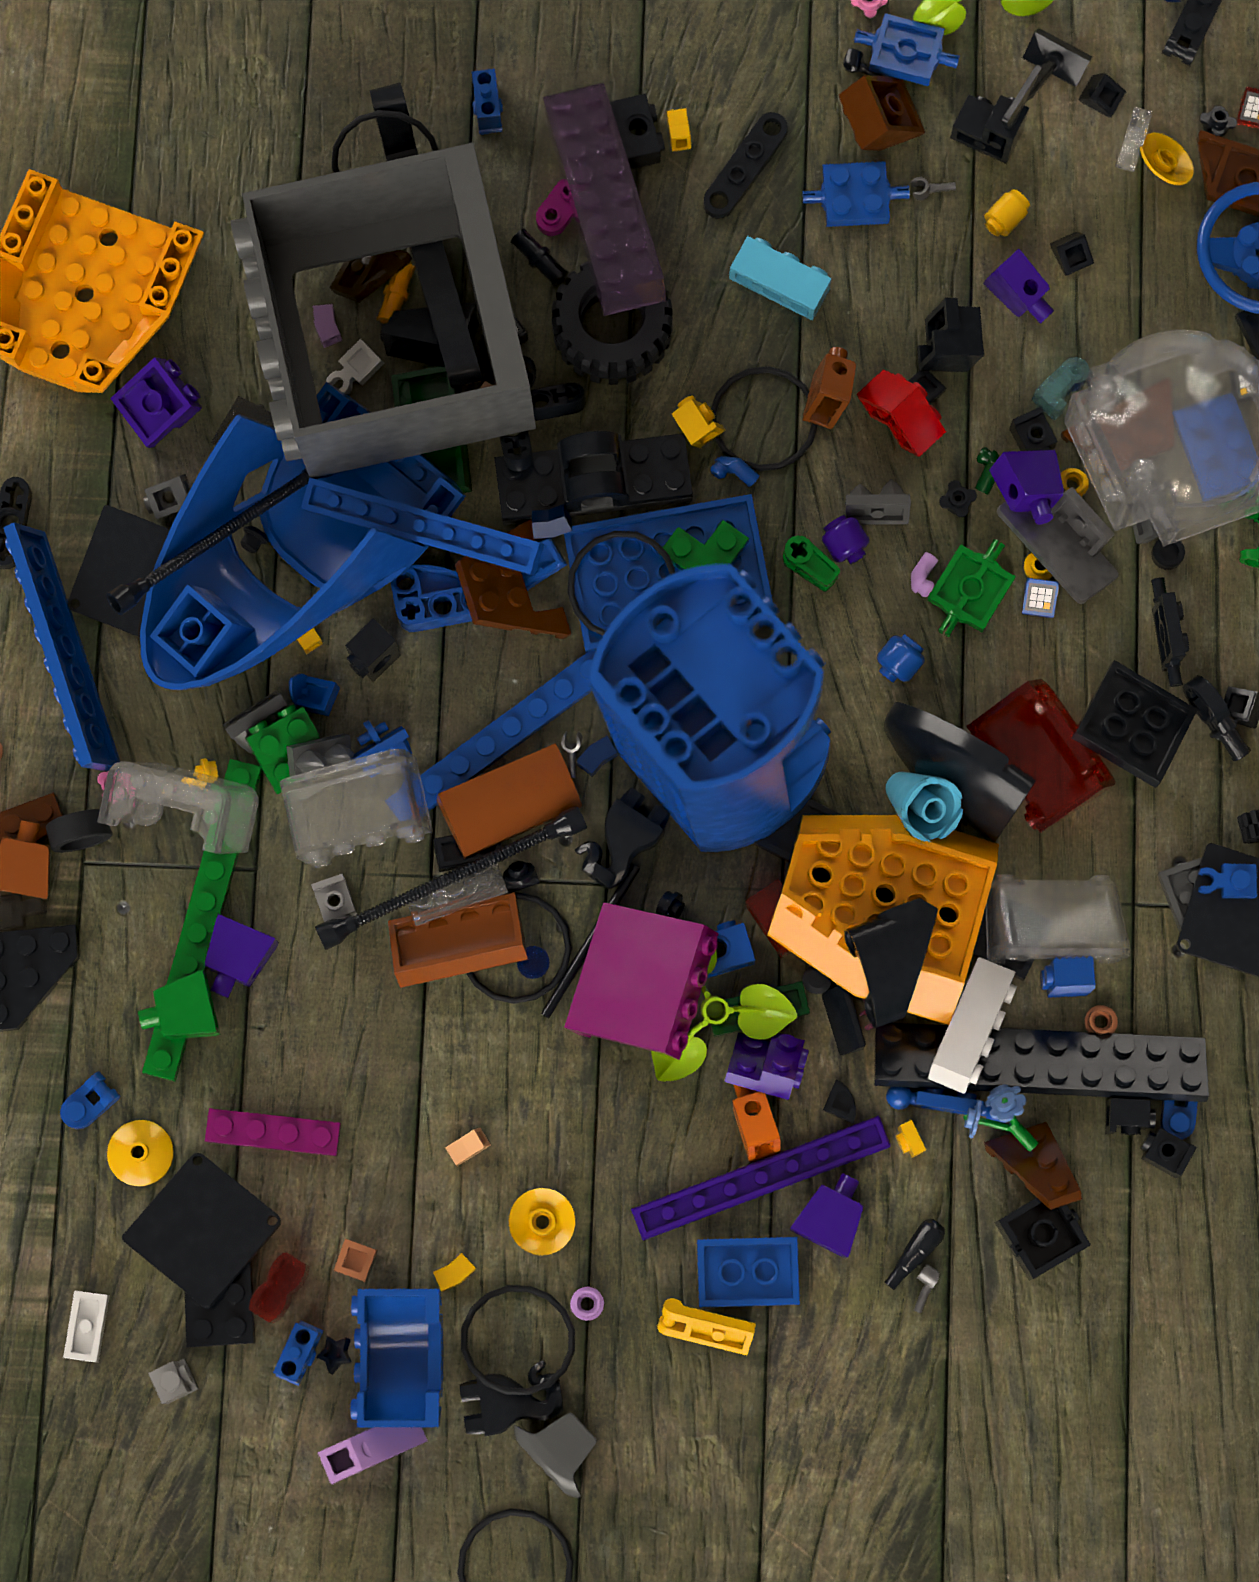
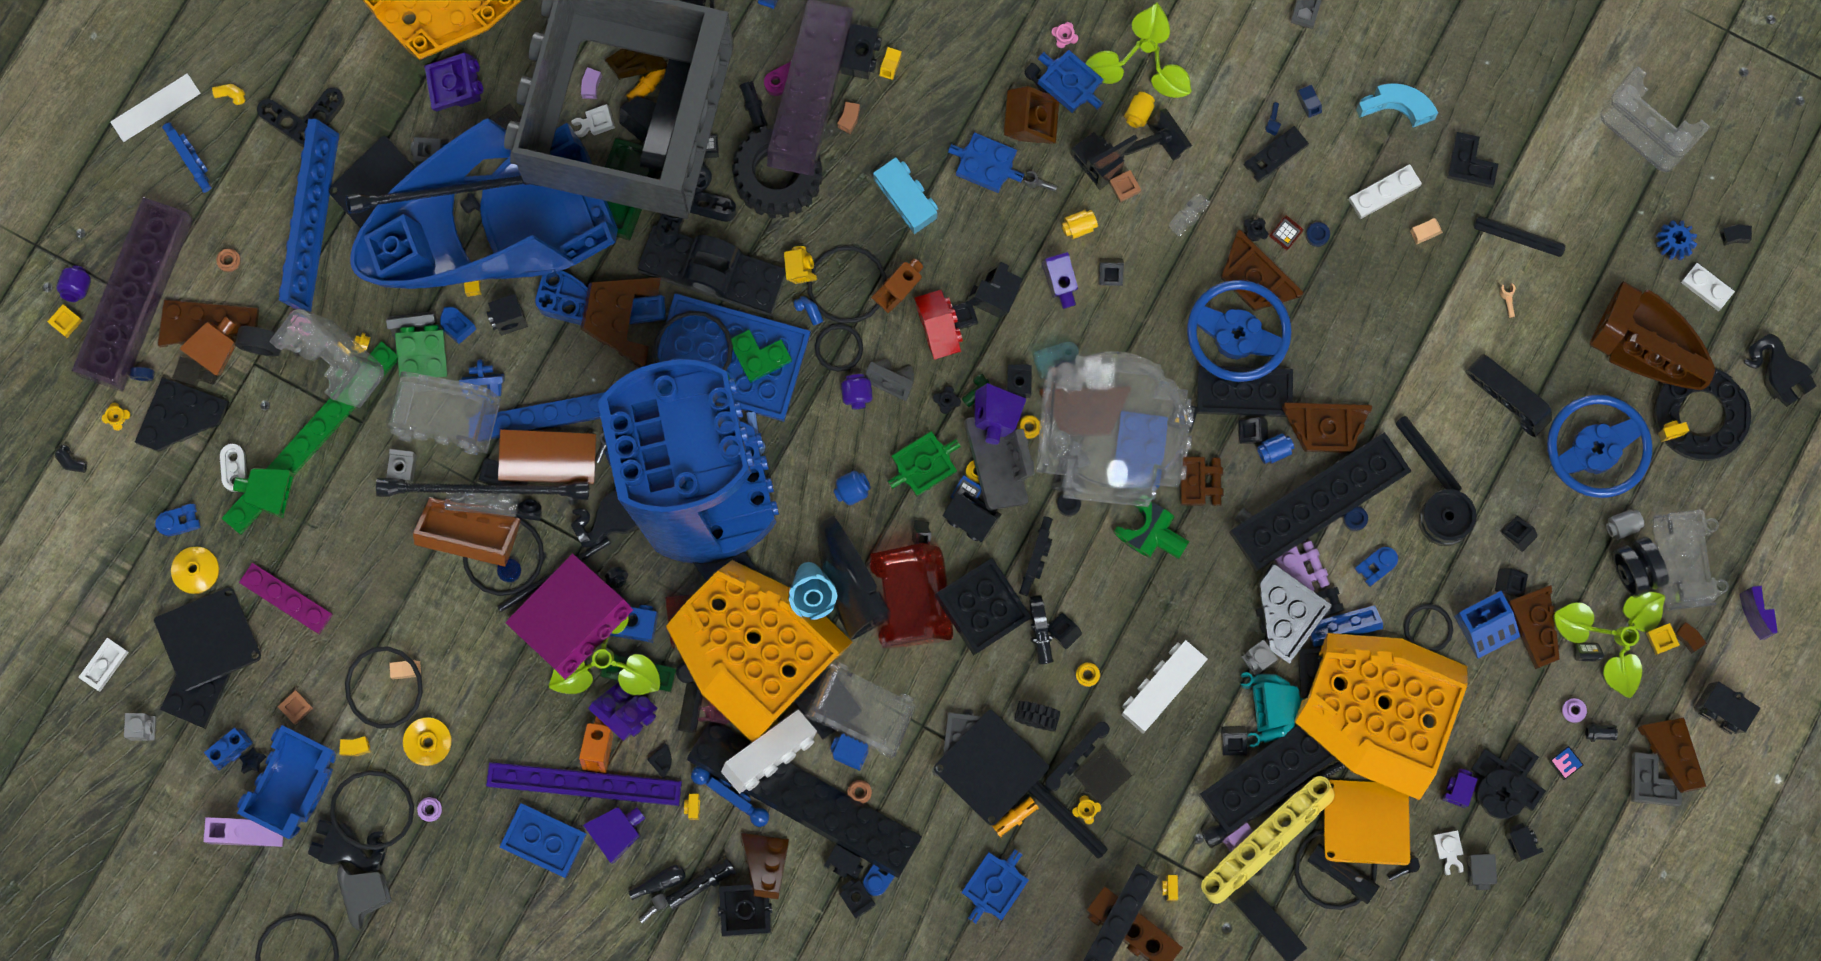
camera: 25 degrees right, 0 degrees up
dark purple torso [204,914,279,998] -> none
clear red brick [249,1252,310,1324] -> none
dark grey tile [286,733,354,780] -> none
blue plate [301,478,544,576] -> none
dark blue piece [532,504,572,539] -> none
yellow plate [657,1298,756,1355] -> none
black plate [703,112,788,219] -> none
green piece [782,535,840,592] -> none
black panel [844,898,938,1028] -> none
lavender arm [911,552,938,597] -> none
medium blue plant [964,1084,1038,1151] -> none
black slope [1078,73,1126,117] -> none
yellow dish [1140,133,1194,185] -> none
blue plate [1198,864,1257,899] -> none
none -> white plate [220,444,247,492]
none -> black piece [345,646,423,729]
none -> black pin [665,855,737,911]
none -> black piece [815,324,864,372]
none -> nougat piece [837,102,860,134]
none -> black piece [912,520,931,546]
none -> black brick [942,488,1002,542]
none -> nougat plate [1109,170,1141,203]
none -> yellow brick [1124,92,1155,128]

